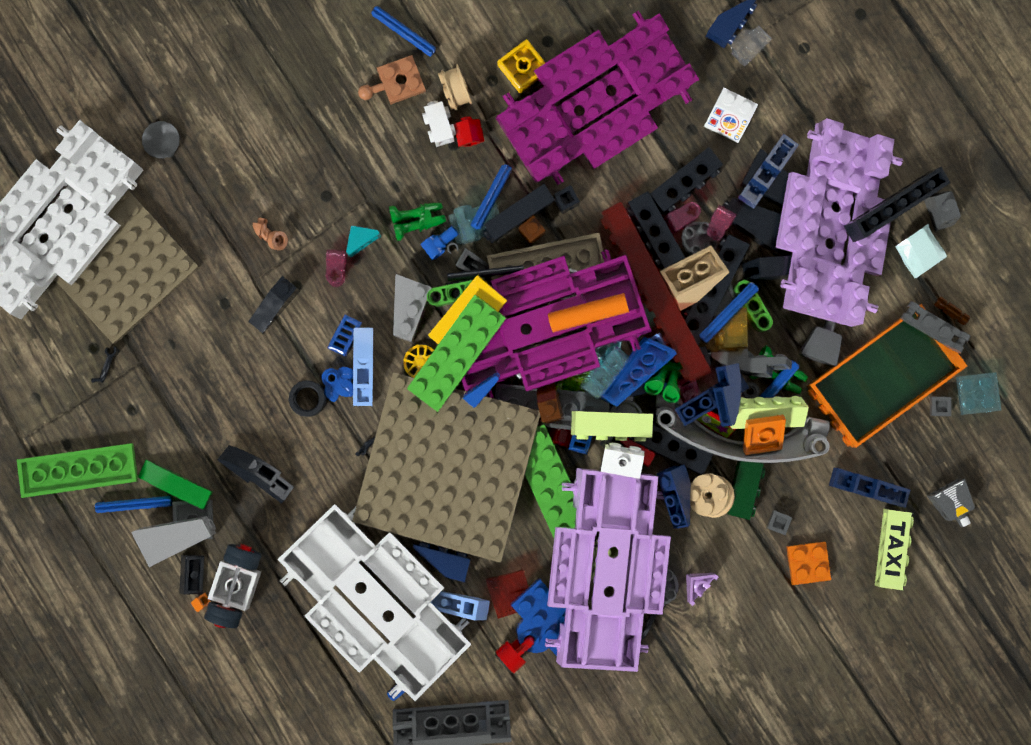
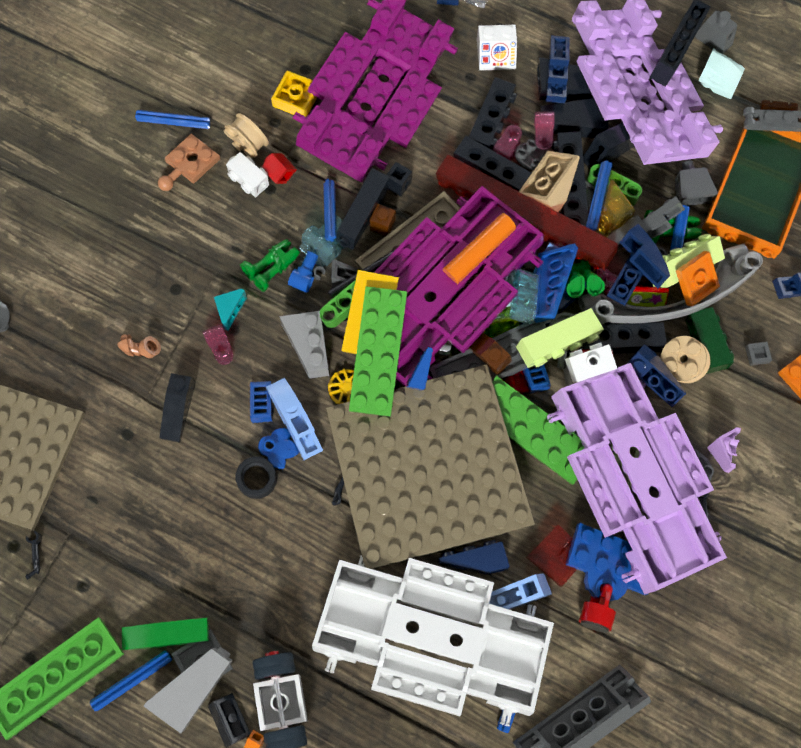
camera: 30 degrees left, 15 degrees down
black slope [217,445,294,504] -> none

